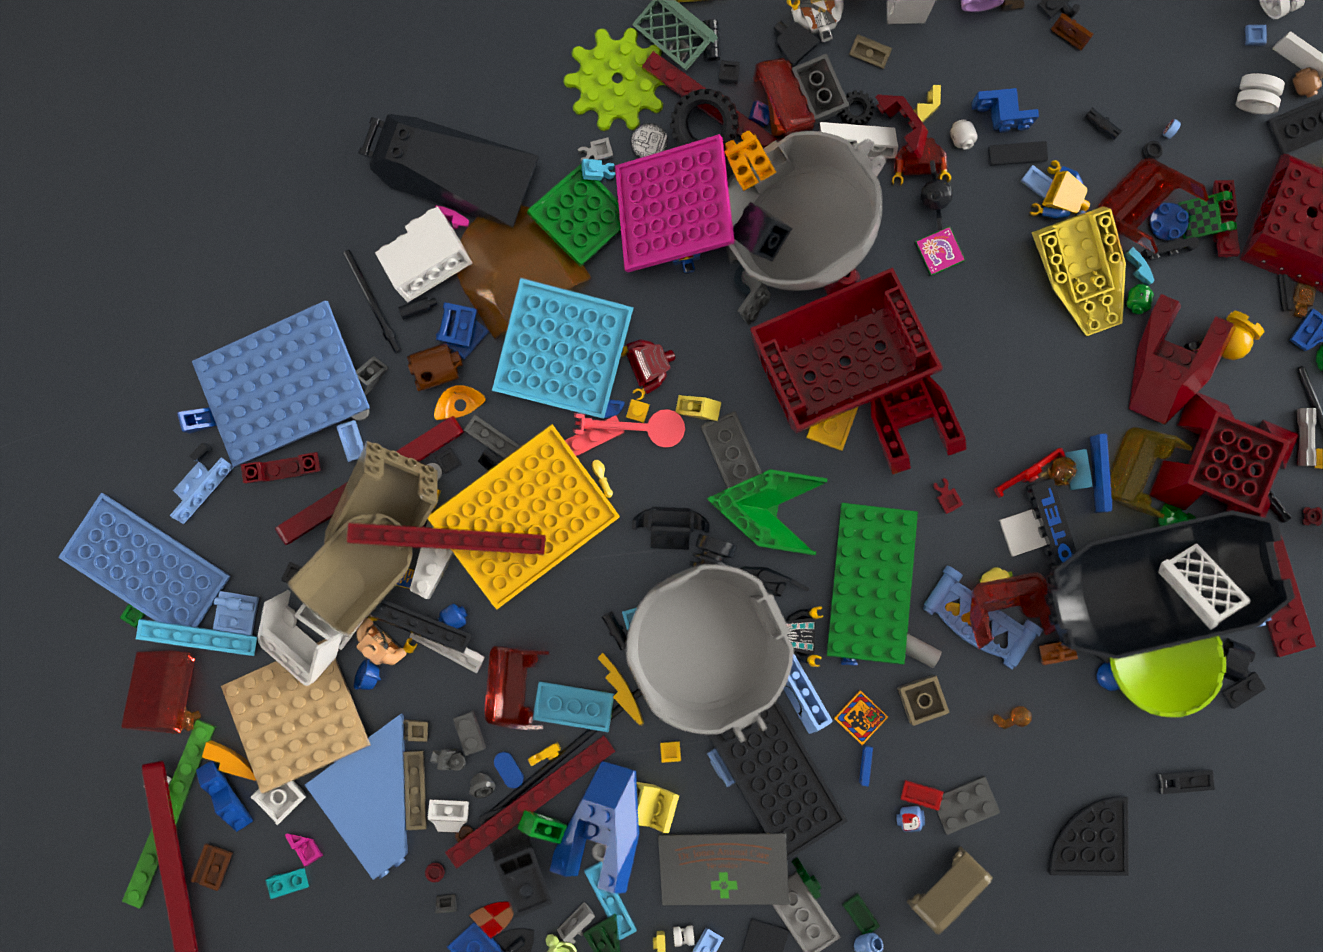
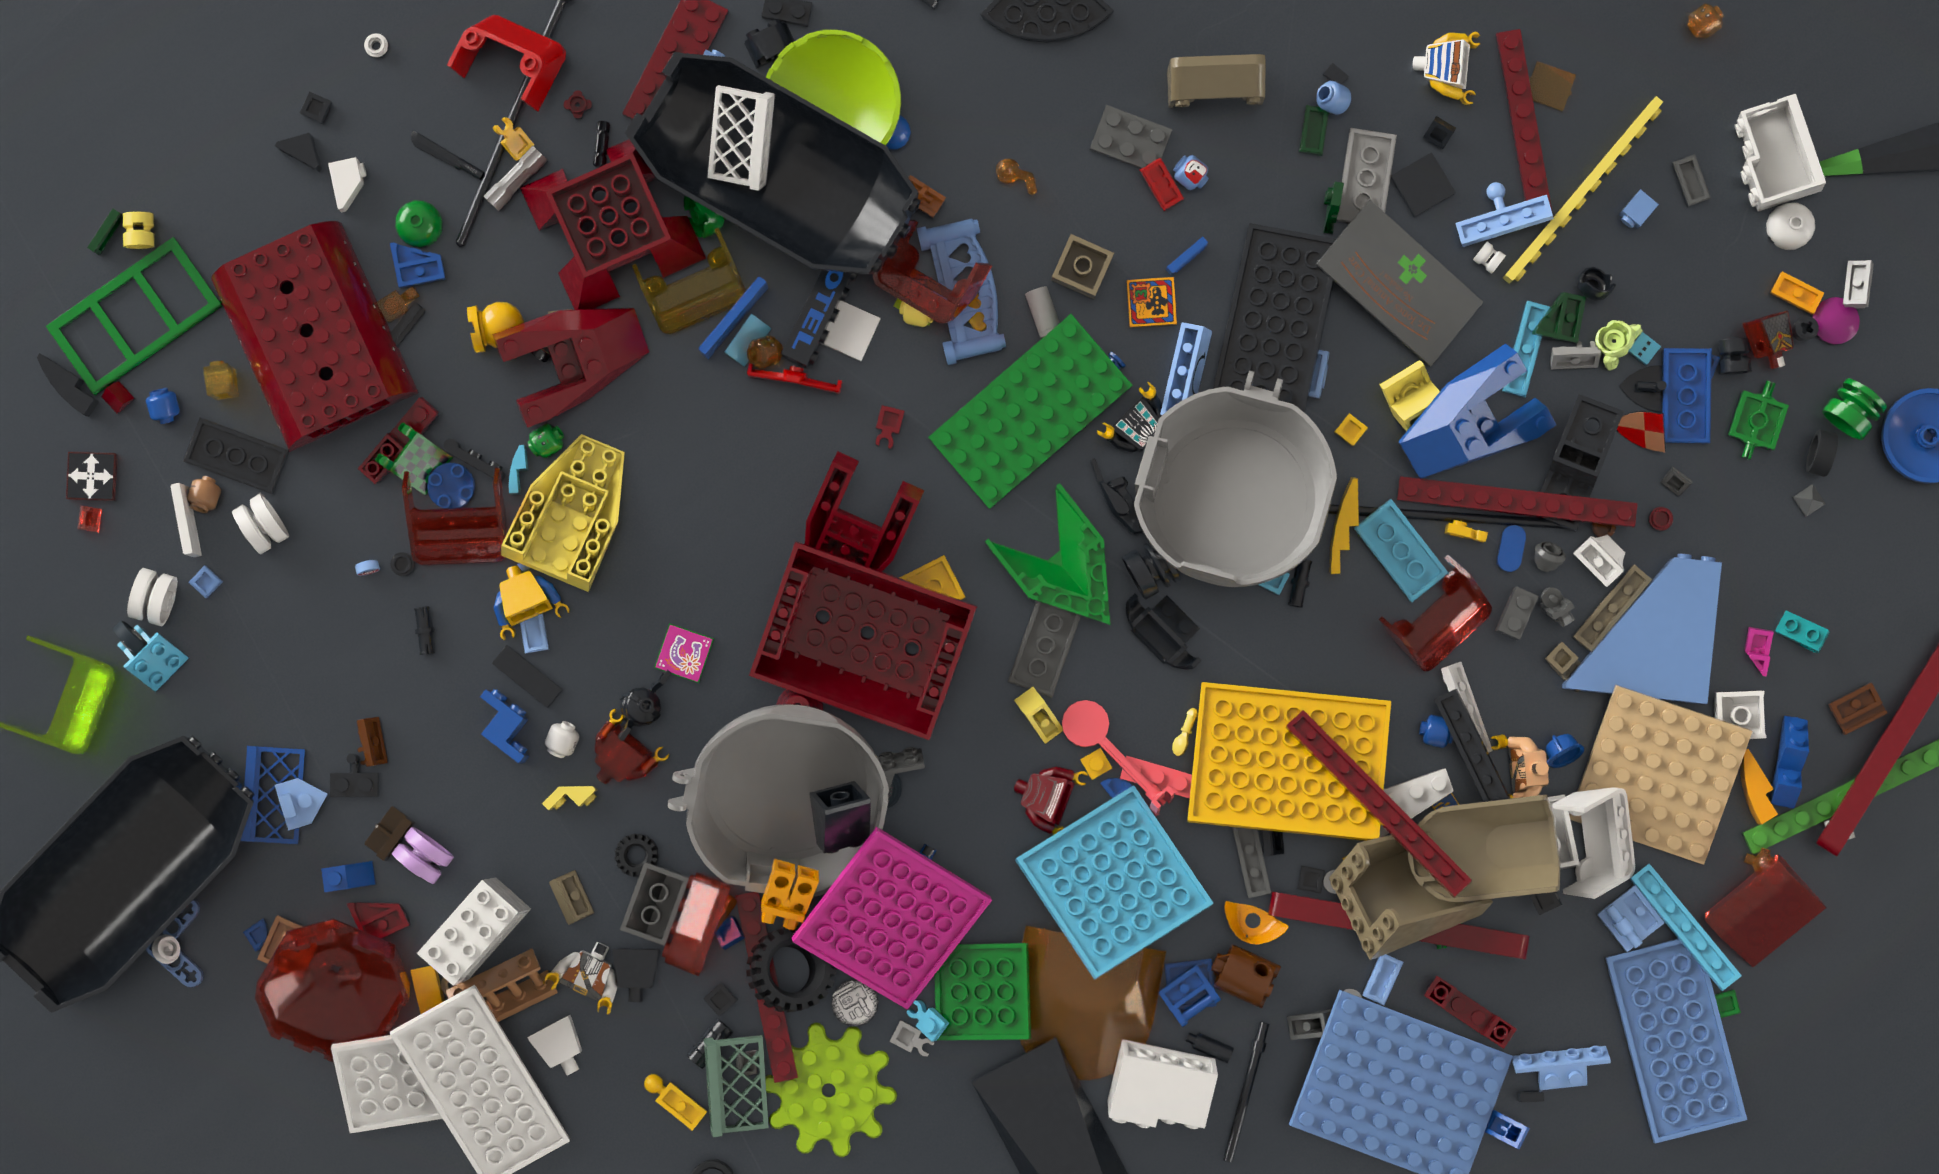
camera: 140 degrees left, 0 degrees up
dark pink slope [435,205,469,229] -> none
green brick [518,810,567,844] -> none
light grey tile [592,842,607,861] -> none
white wedge [819,122,898,160] -> none
dark red slope [875,95,928,158] -> none

